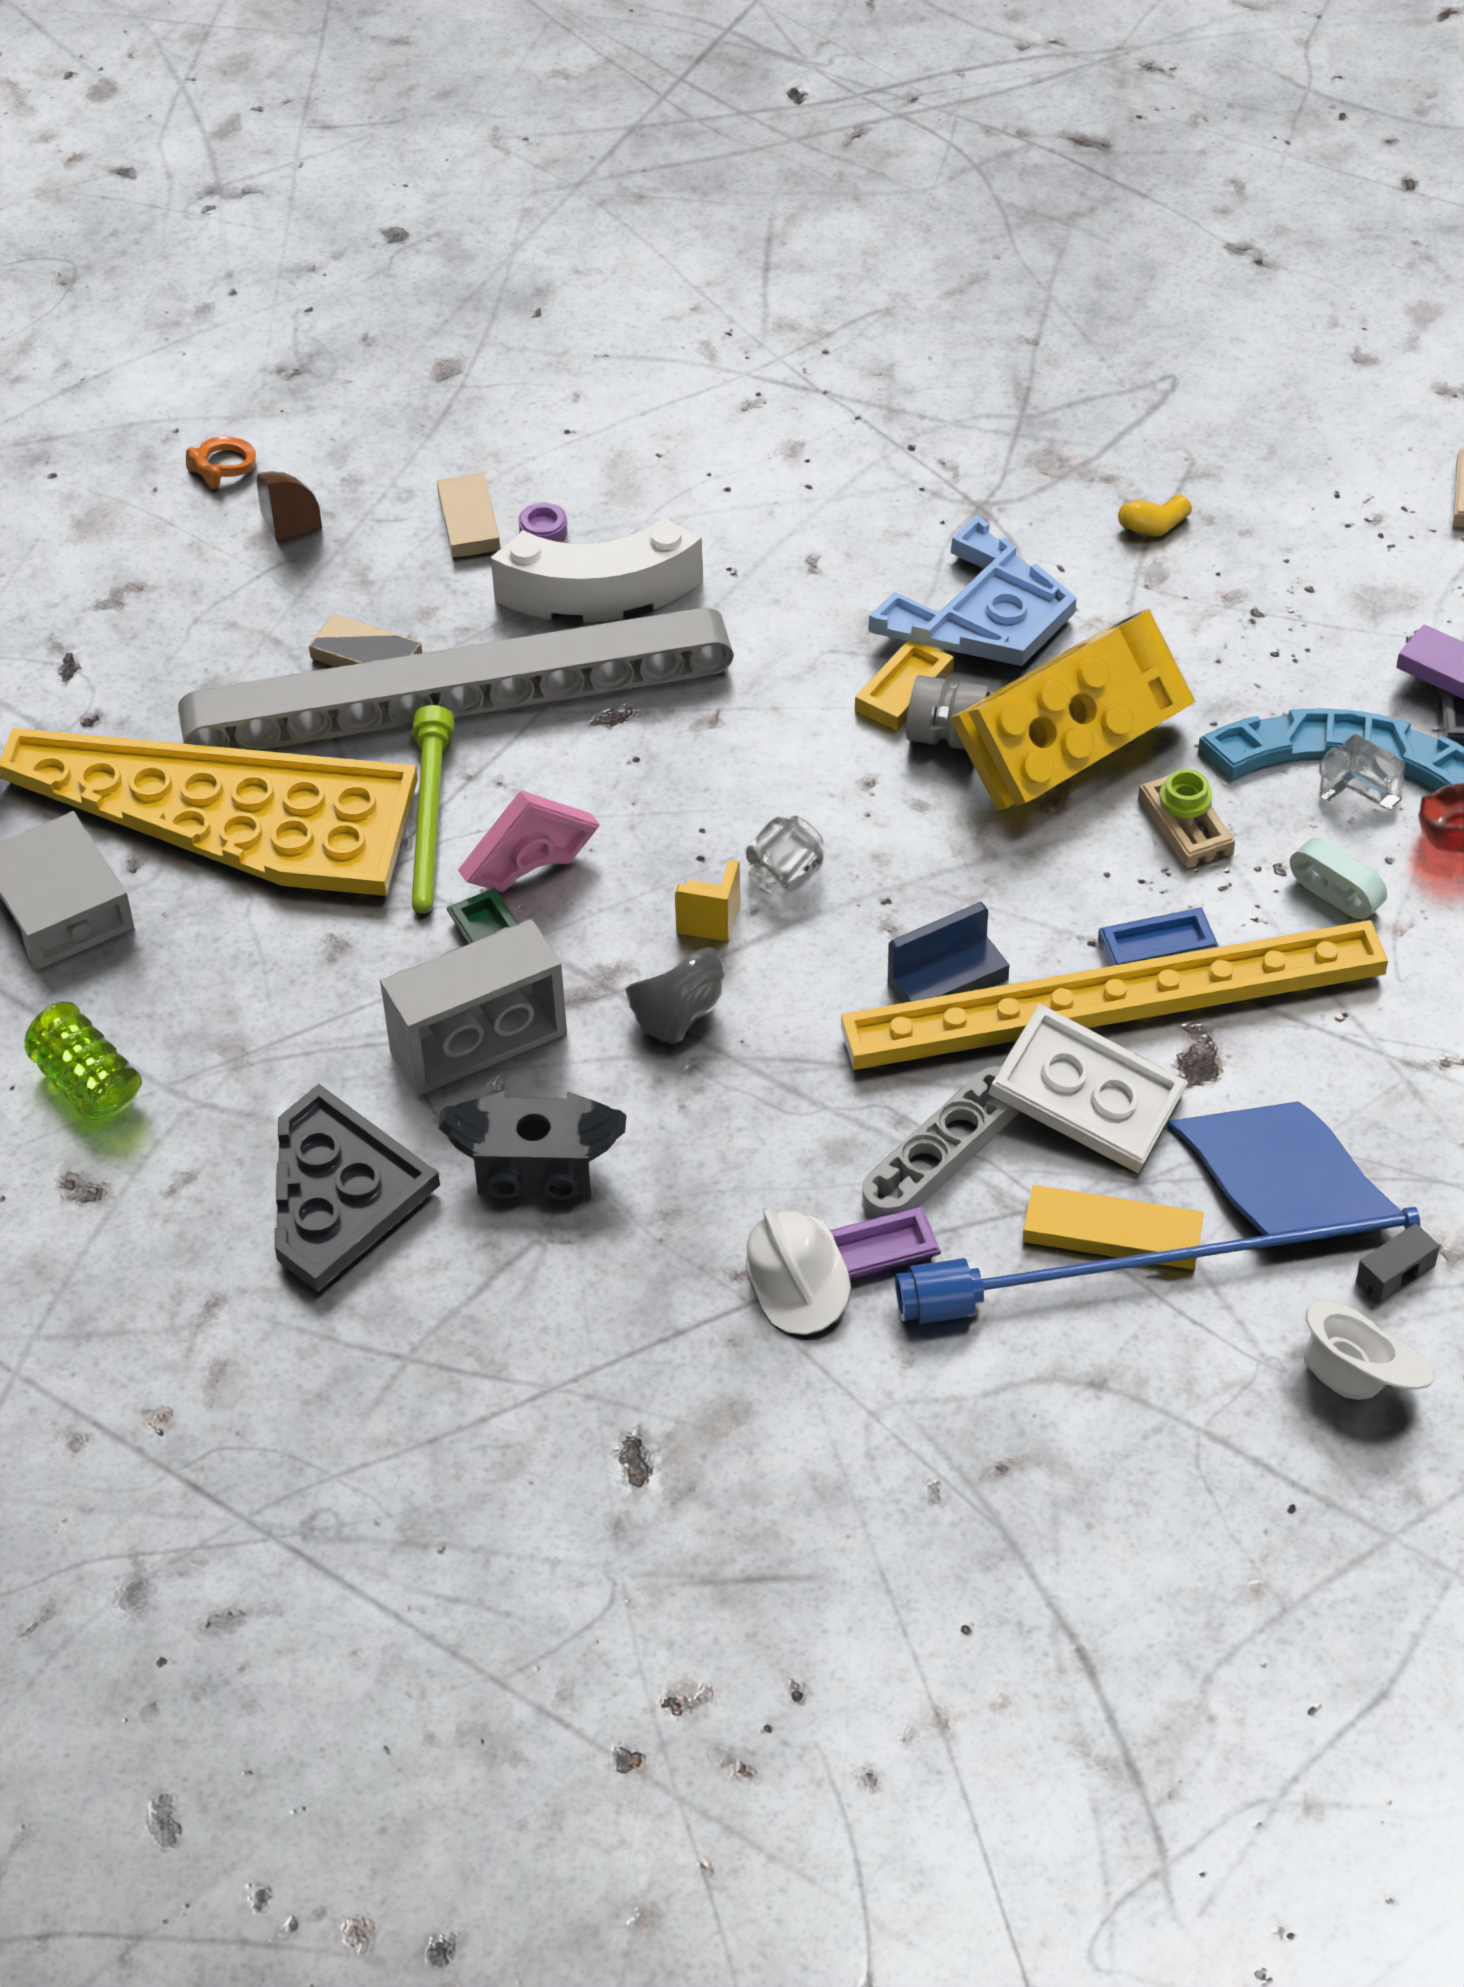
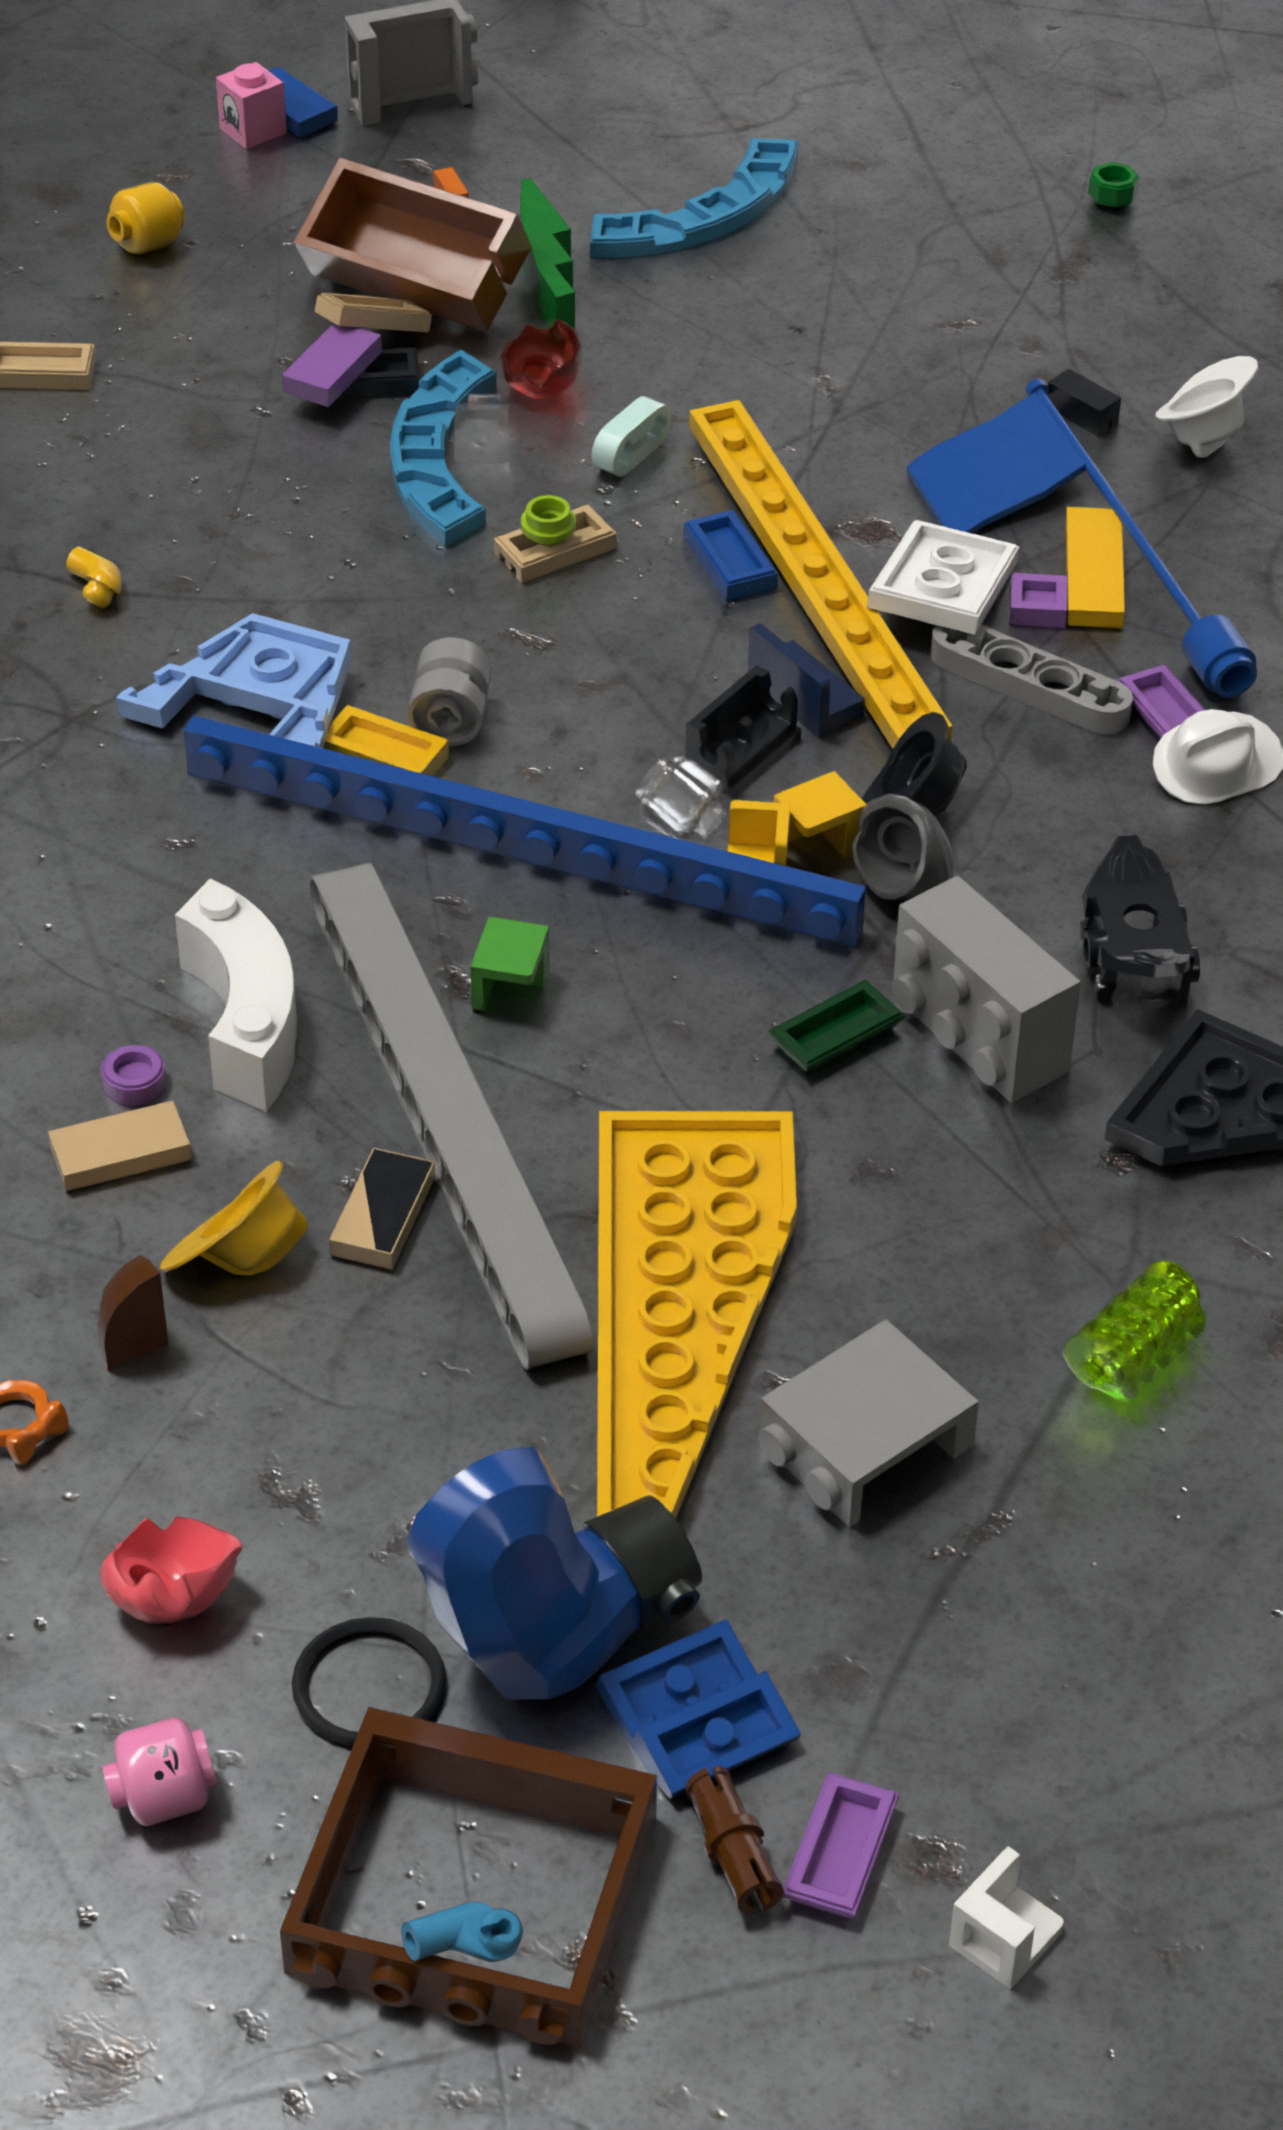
camera: 100 degrees left, 5 degrees down
lime piece [412,705,455,914] -> none
bright pink tile [458,790,600,893] -> none
yellow hinge [950,608,1196,811] -> none
none -> coral hair [99,1516,243,1624]
none -> yellow piece [159,1161,308,1275]
none -> blue plate [183,715,866,947]
none -> bright green panel [470,916,550,1011]
none -> black hinge [685,665,802,797]
none -> yellow panel [774,771,867,858]
none -> black piece [862,712,967,816]
none -> medium lavender tile [1009,573,1068,628]

